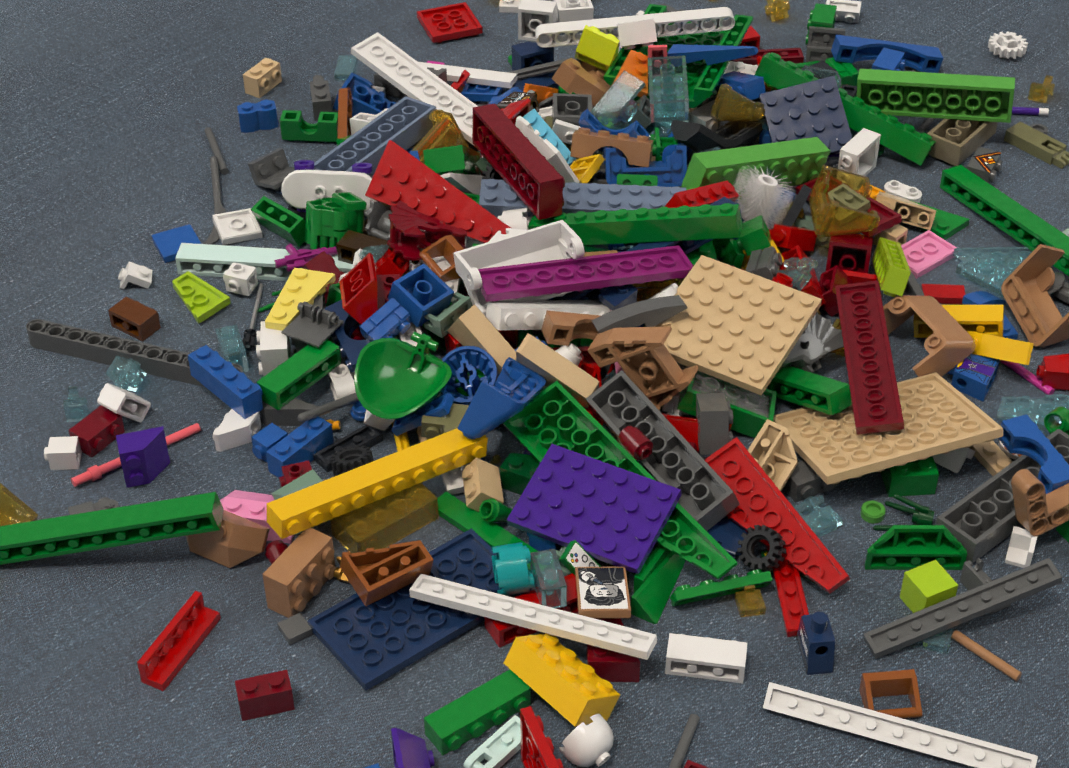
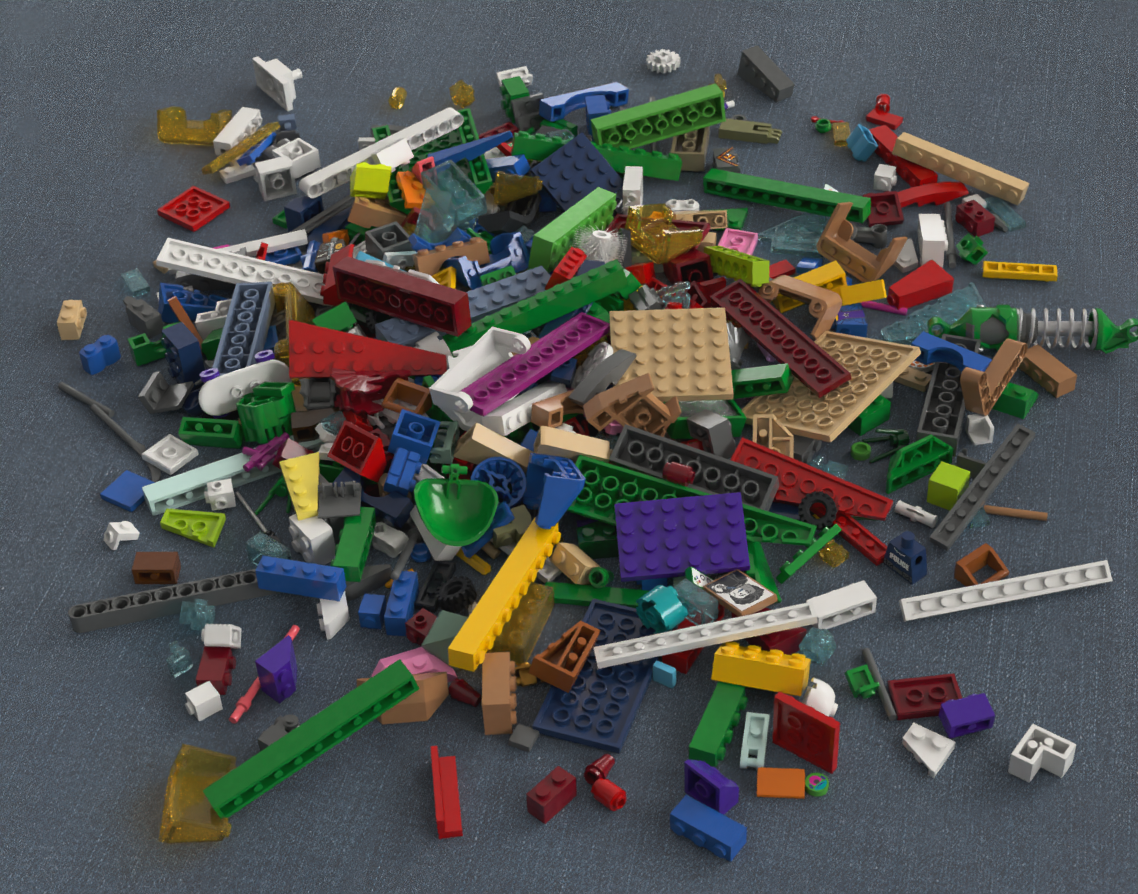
camera: 30 degrees left, 0 degrees up
olive wing [828,183,871,226] -> none
none -> dark blue brick [161,322,205,392]
none -> dark red cone [584,754,615,786]
none -> red brick [591,778,626,811]
none -> medium azure tile [653,661,676,689]
none -> clear light blue brick [799,627,837,666]
none -> green bracket [844,664,880,699]
none -> white pin [895,500,938,528]

